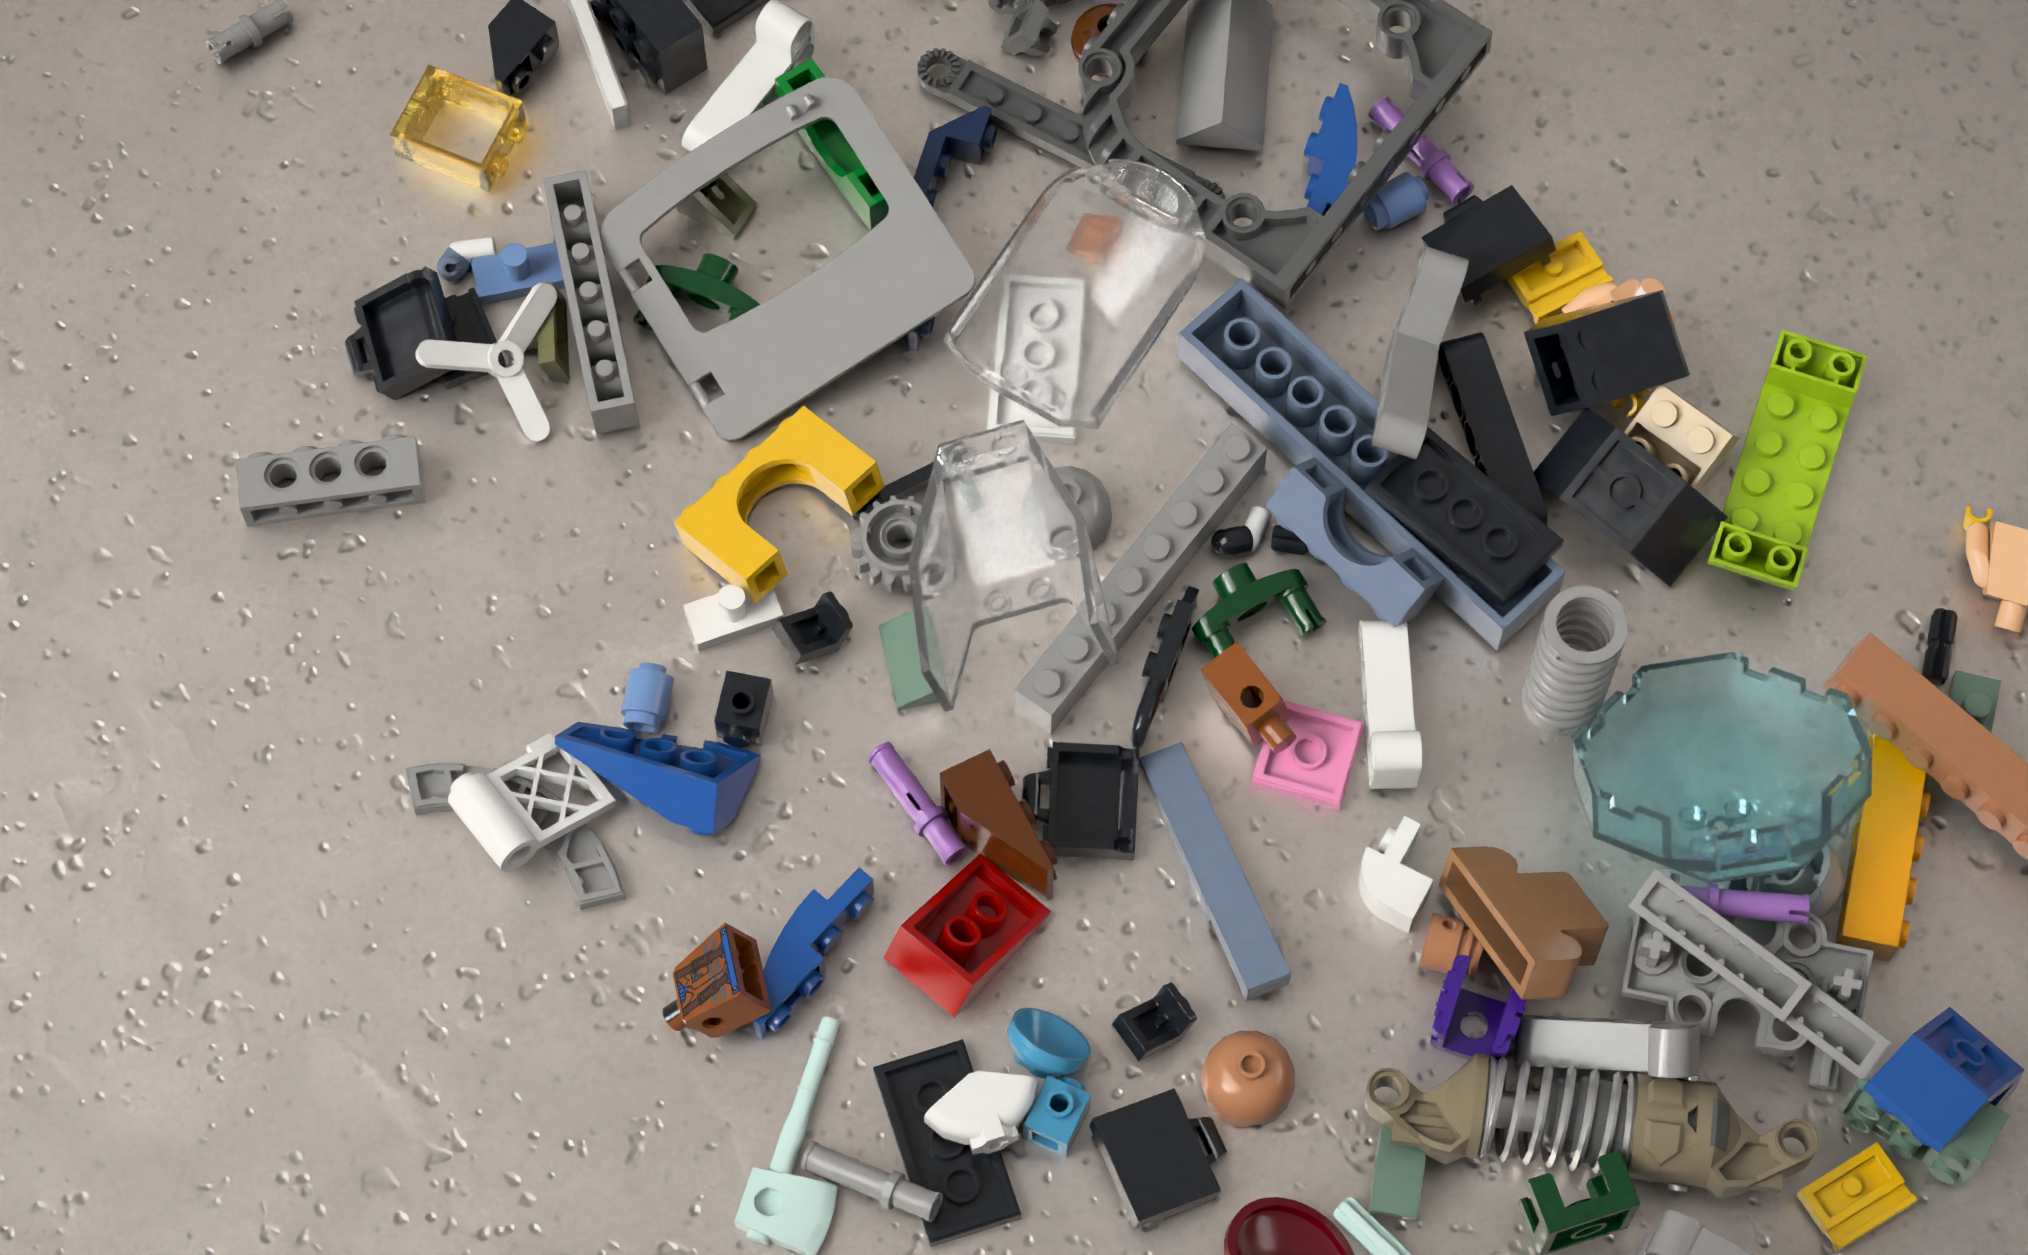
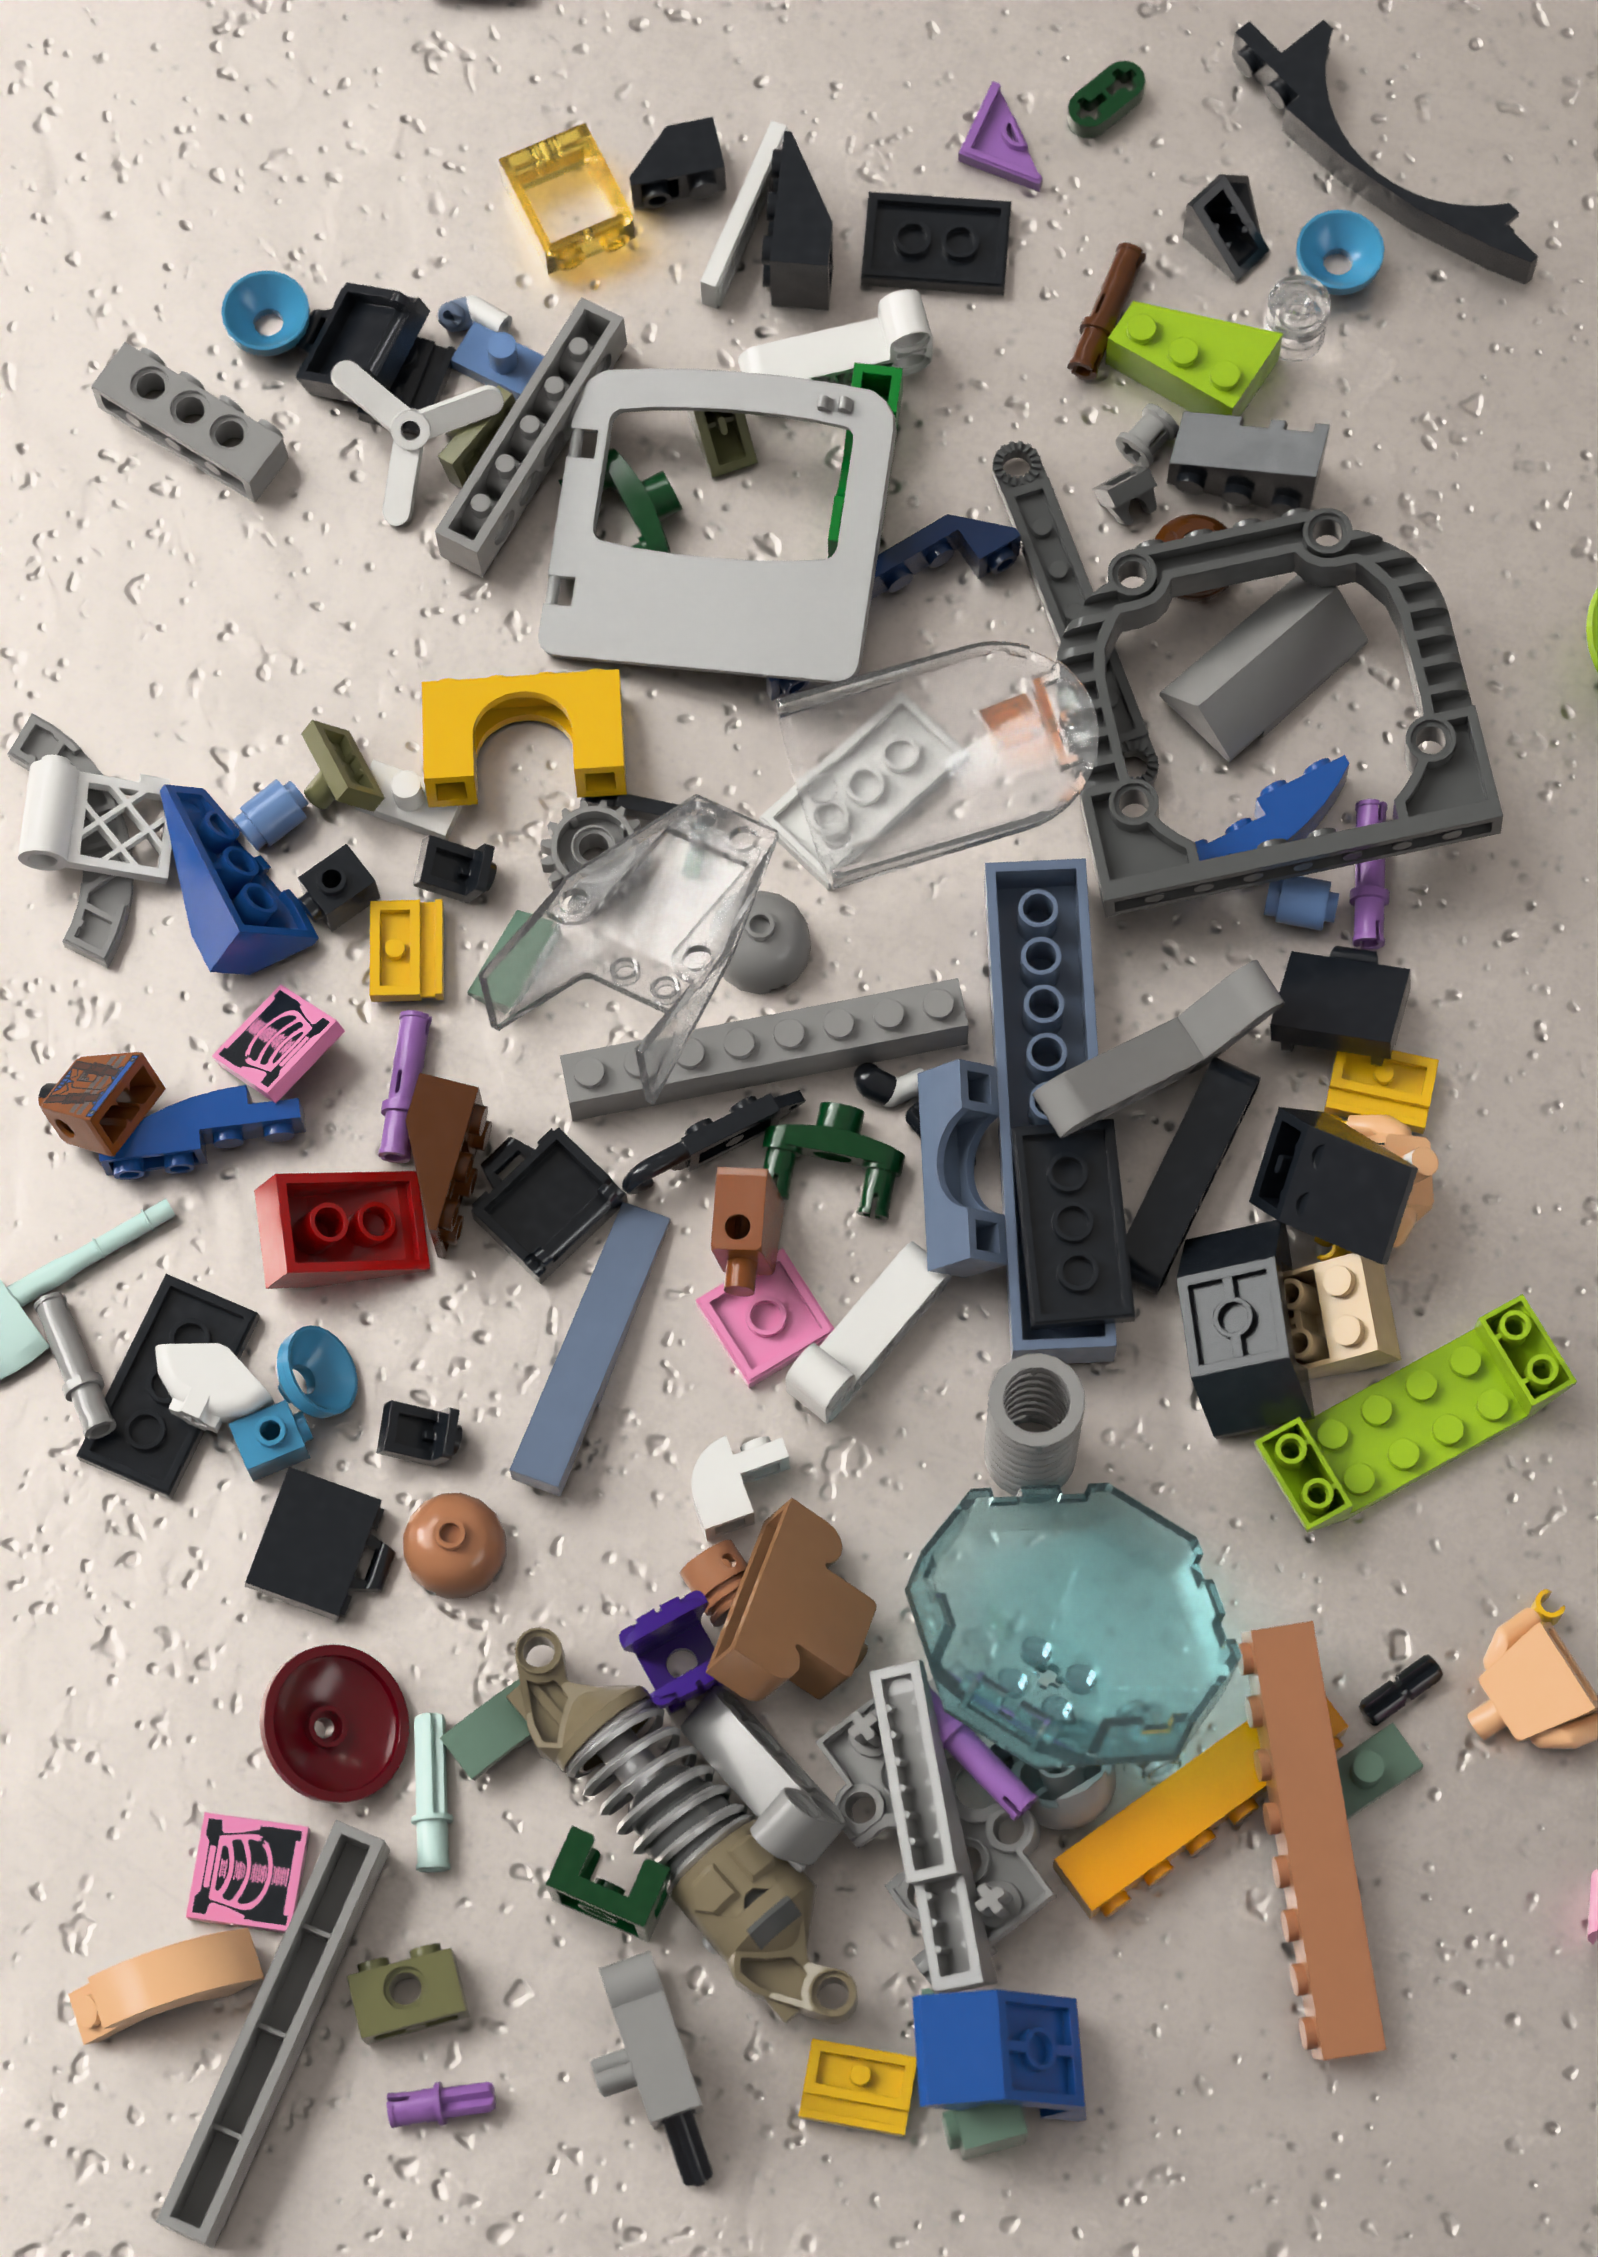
camera: 45 degrees right, 5 degrees up
none -> bright pink tile [212,985,345,1104]
none -> dark azure piece [221,271,310,356]
none -> olive tile [301,720,385,812]
none -> yellow plate [370,899,444,1002]

